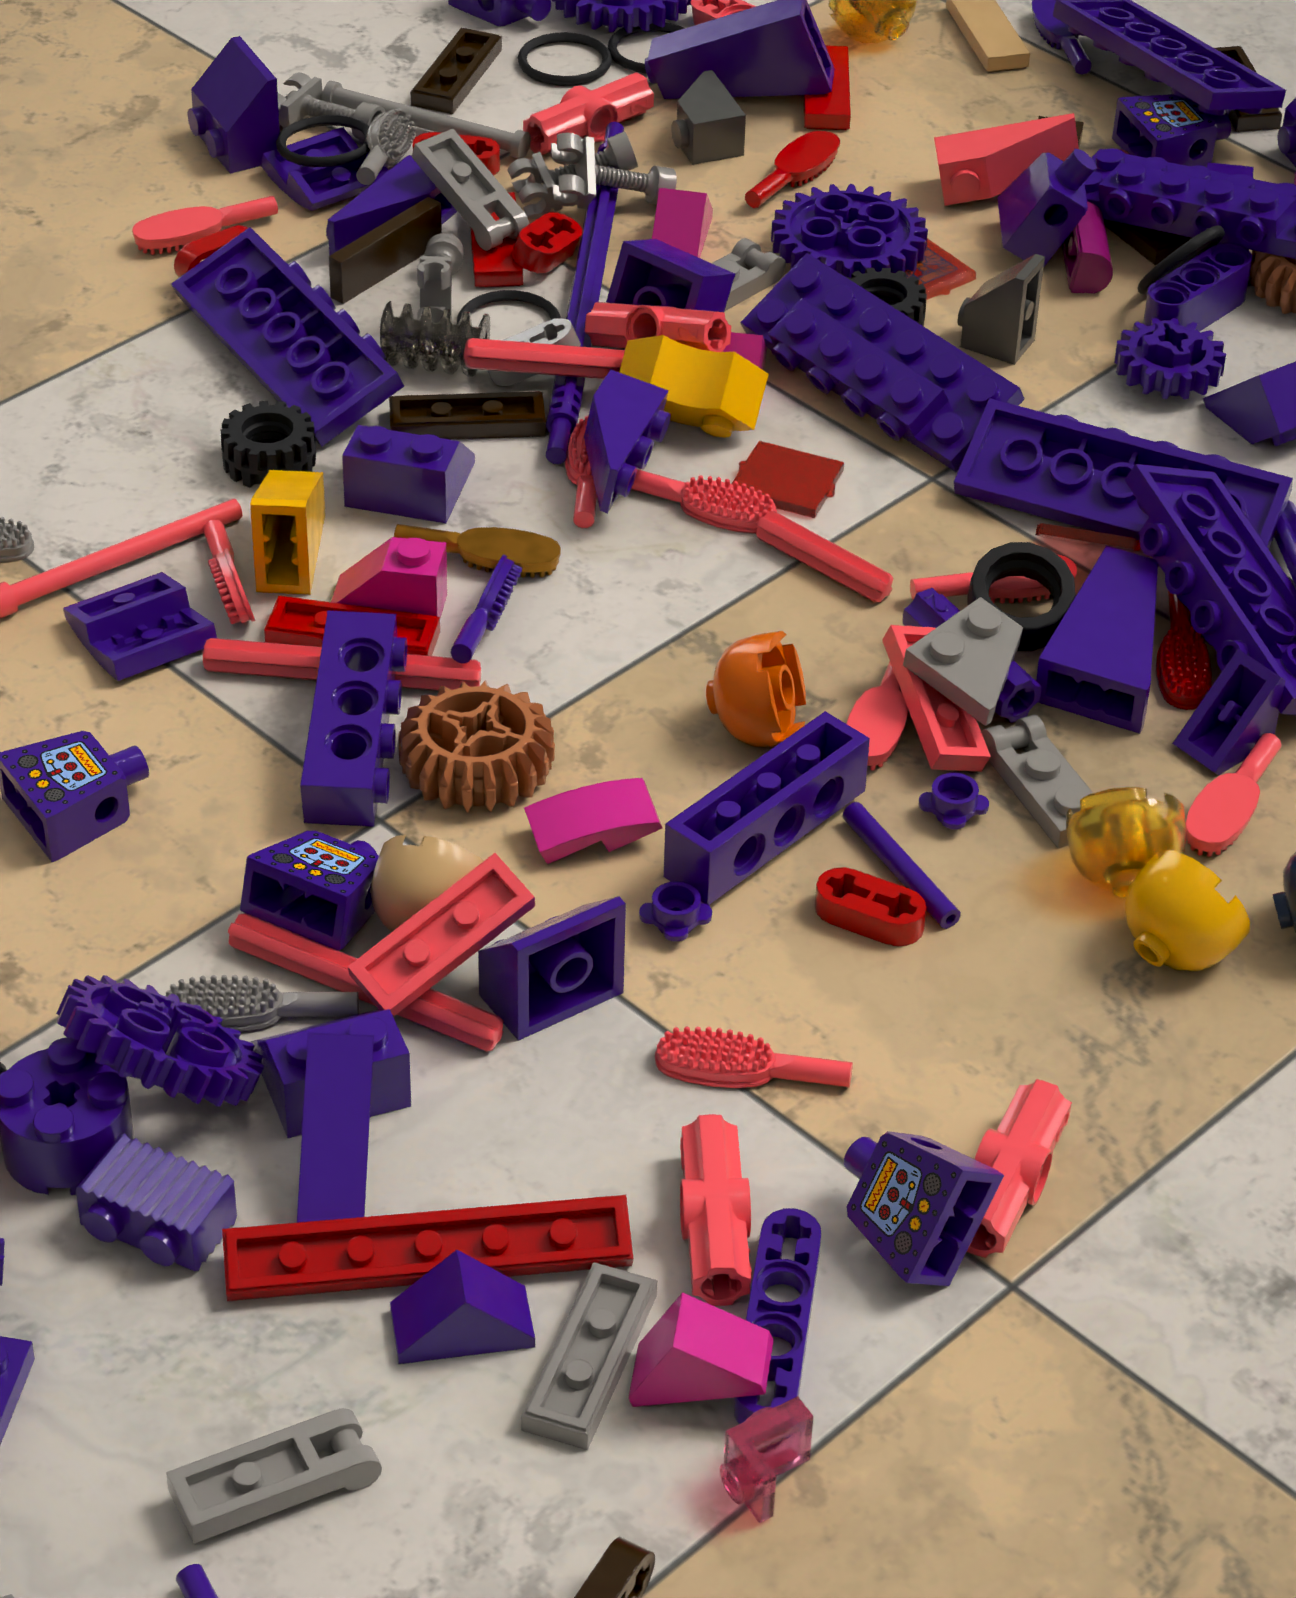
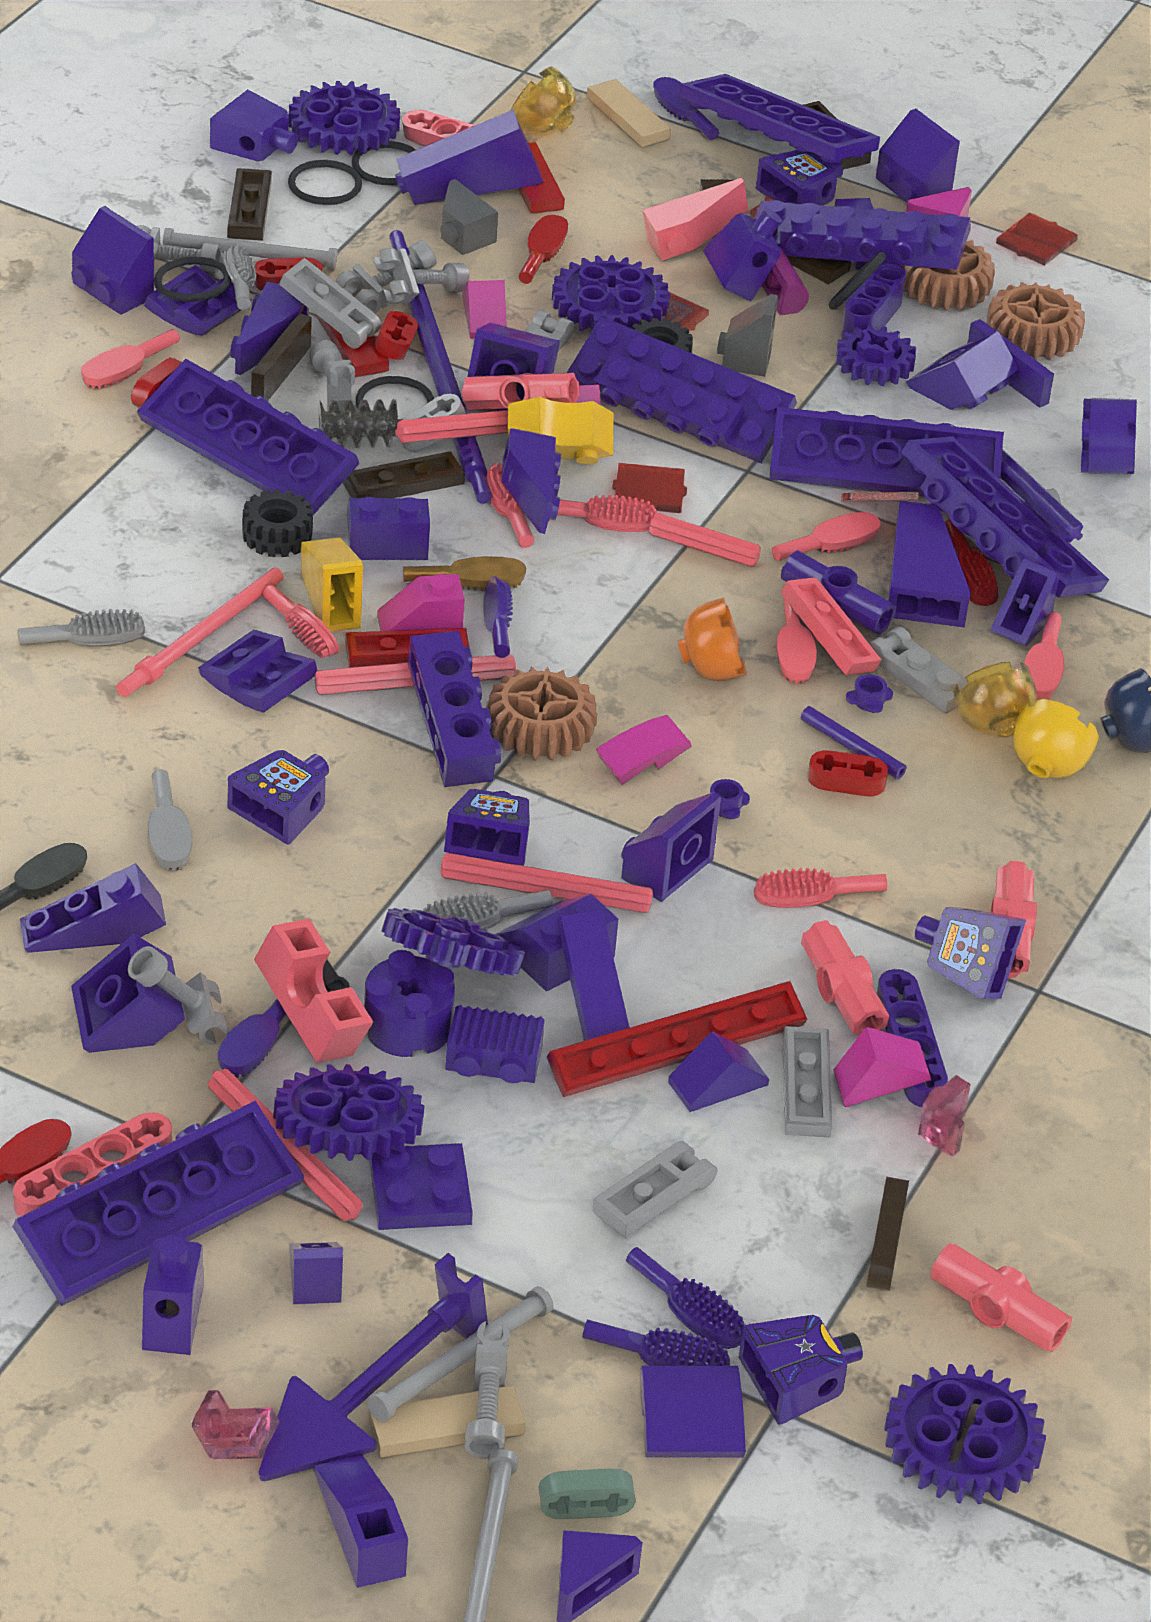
camera: 20 degrees left, 0 degrees up
coral plate [347,853,536,1017] -> none
tan cylinder [370,835,483,932] -> none
coral piece [523,72,654,155] -> none
dark purple brick [663,711,870,905] -> none
light grey wing [903,597,1023,726] -> none
black tyre [967,542,1076,651] -> none

